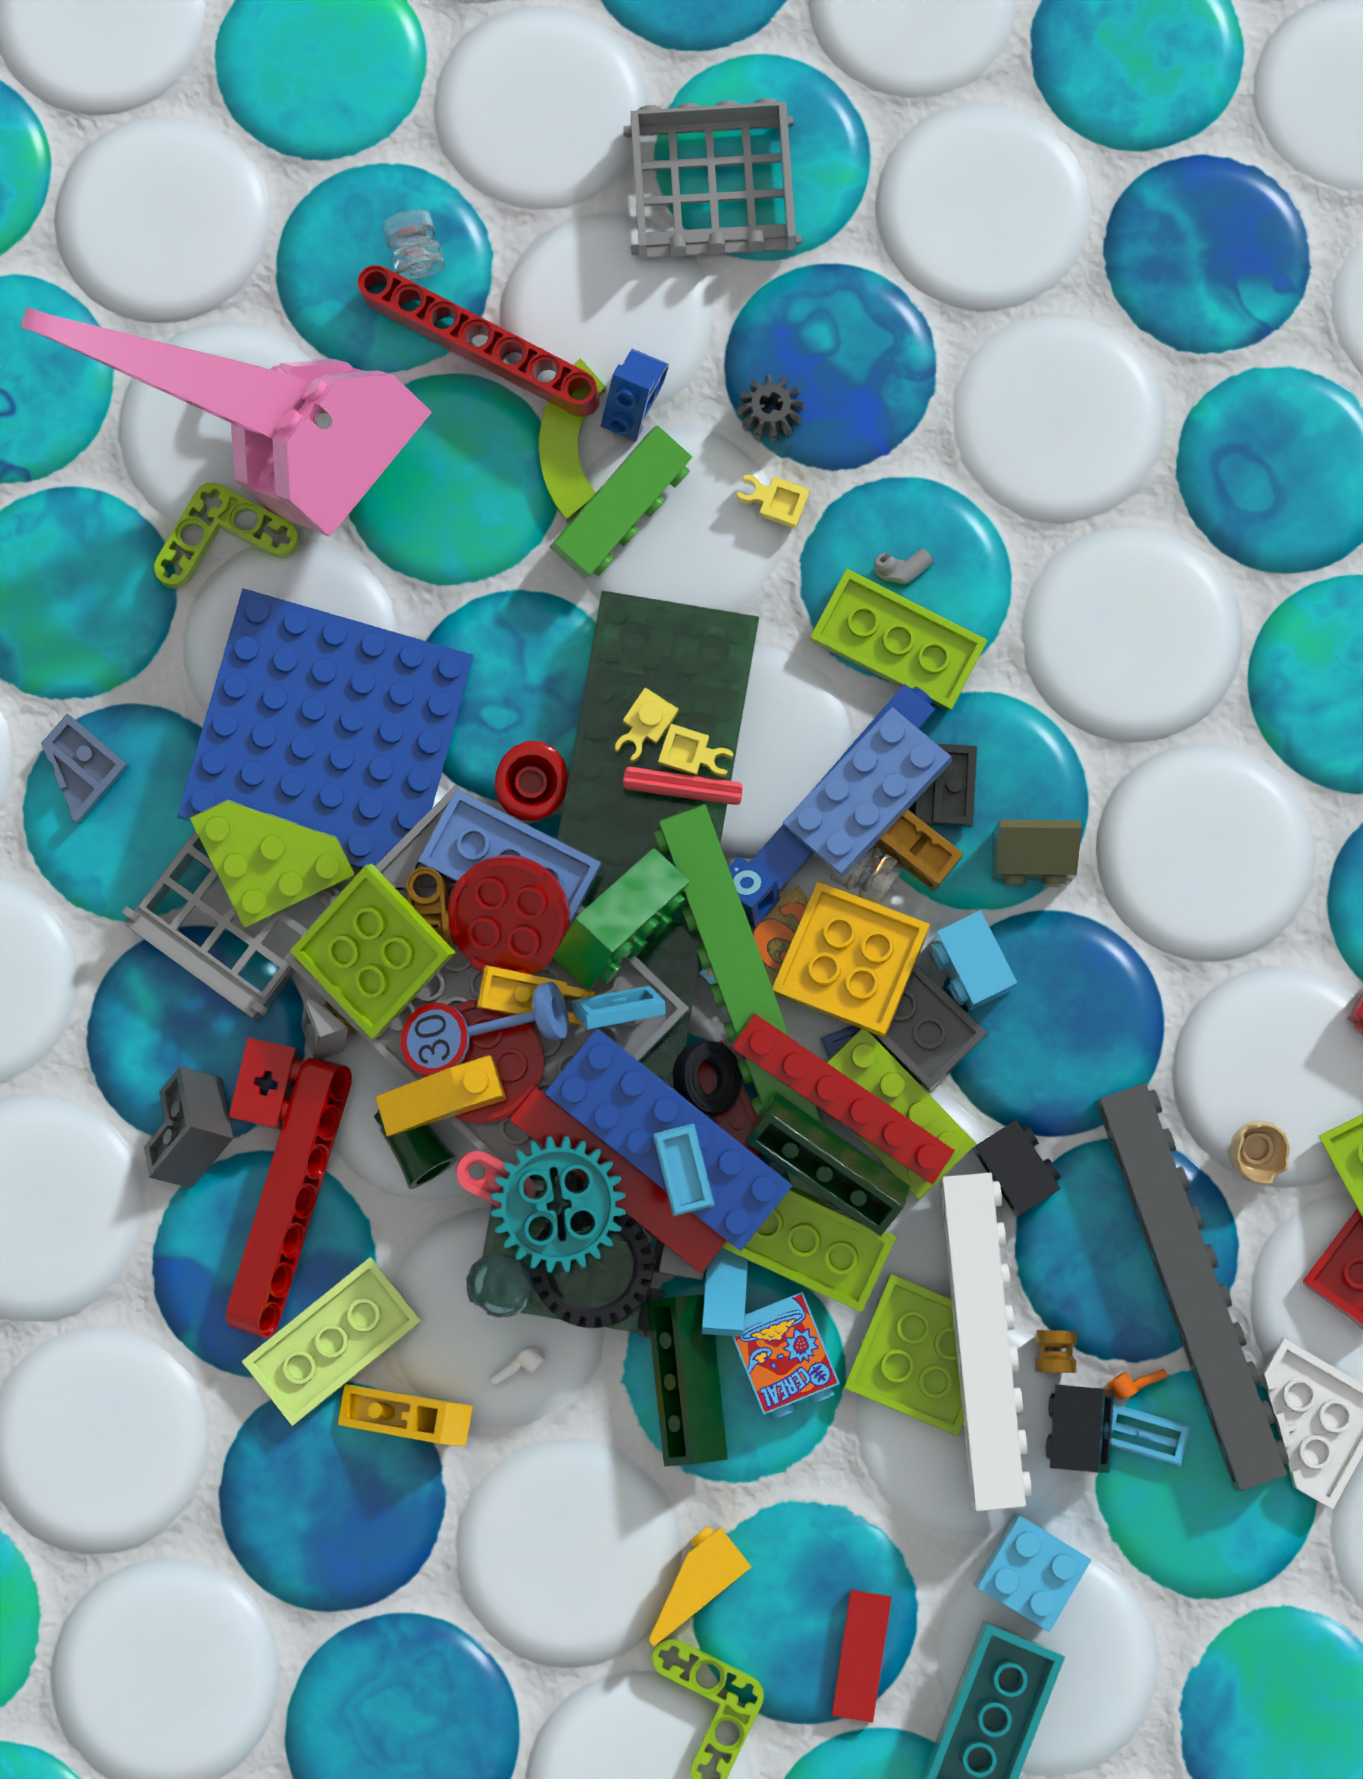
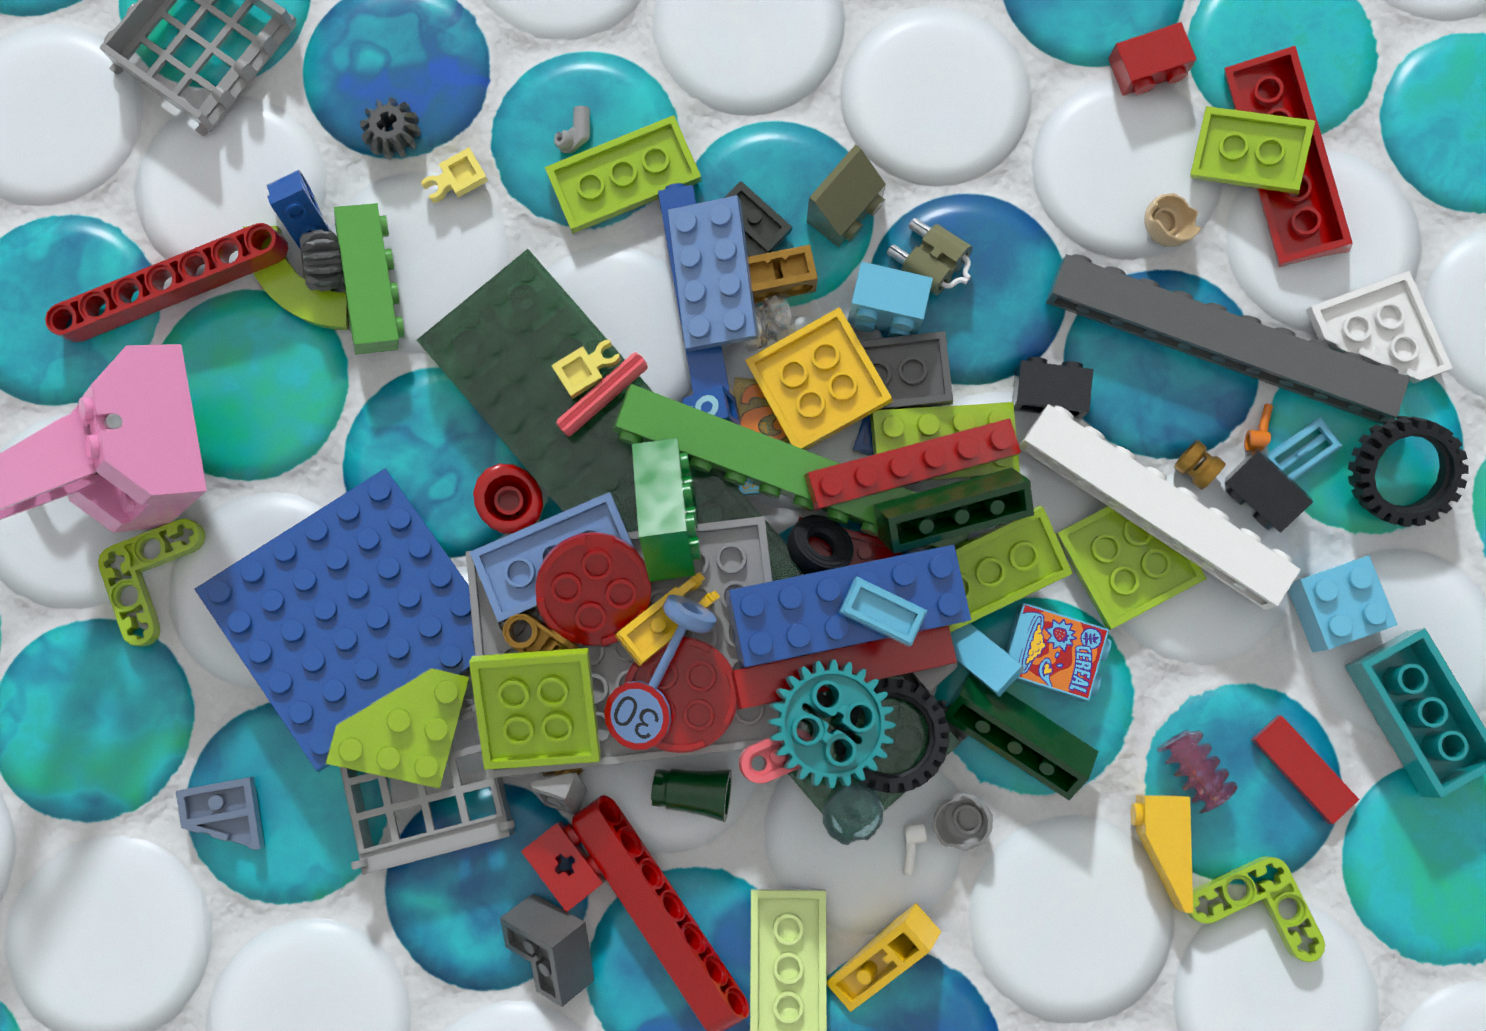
camera: 50 degrees left, 0 degrees up
yellow slope [375,1055,507,1137] -> none
clear wheel [382,209,445,281] -> none
medium azure tile [573,986,666,1030] -> none
light yellow plate [615,688,679,763] -> none
none -> dark grey gear [300,230,343,291]
none -> olive piece [887,218,973,296]
none -> light grey hair [933,793,993,851]
none -> clear pink piece [1156,730,1238,814]
none -> black tyre [1348,416,1469,527]

